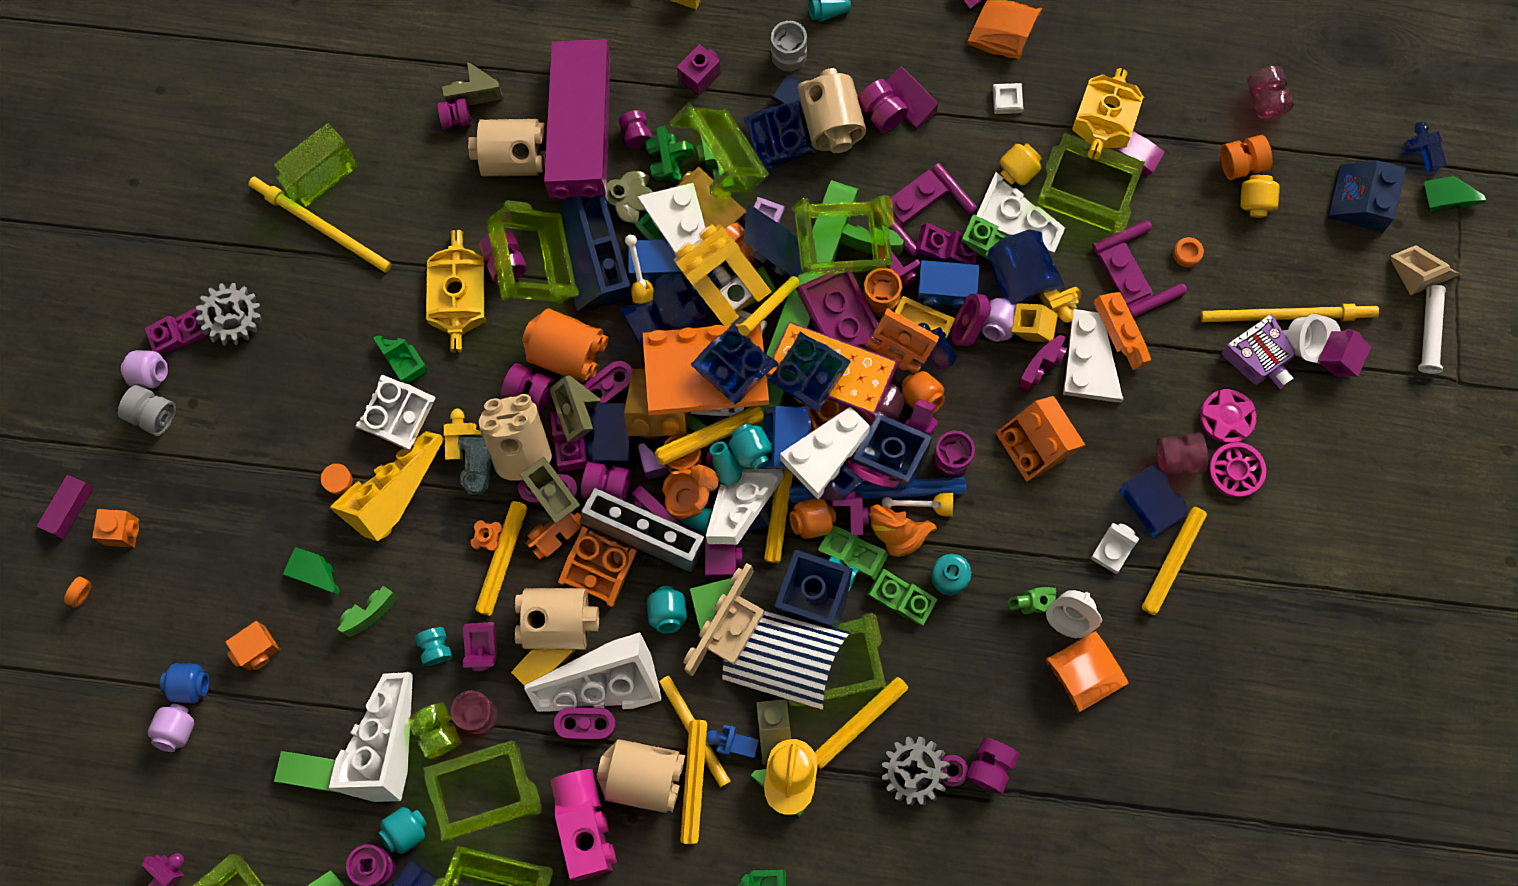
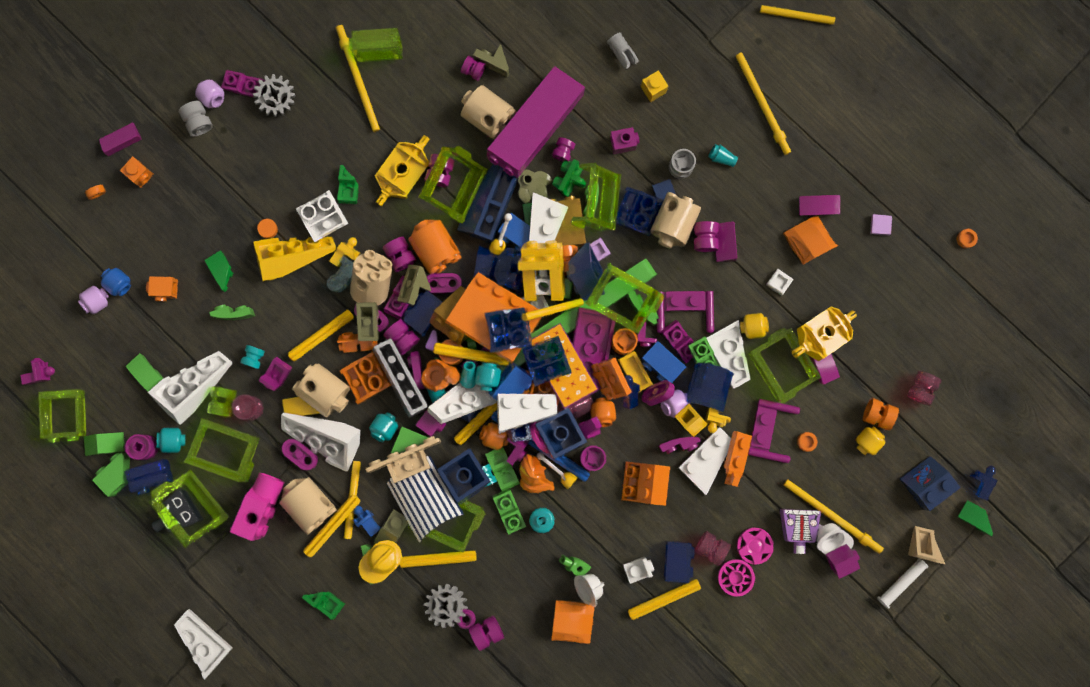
camera: 30 degrees right, 10 degrees up
orange plate [470,520,502,551] -> none

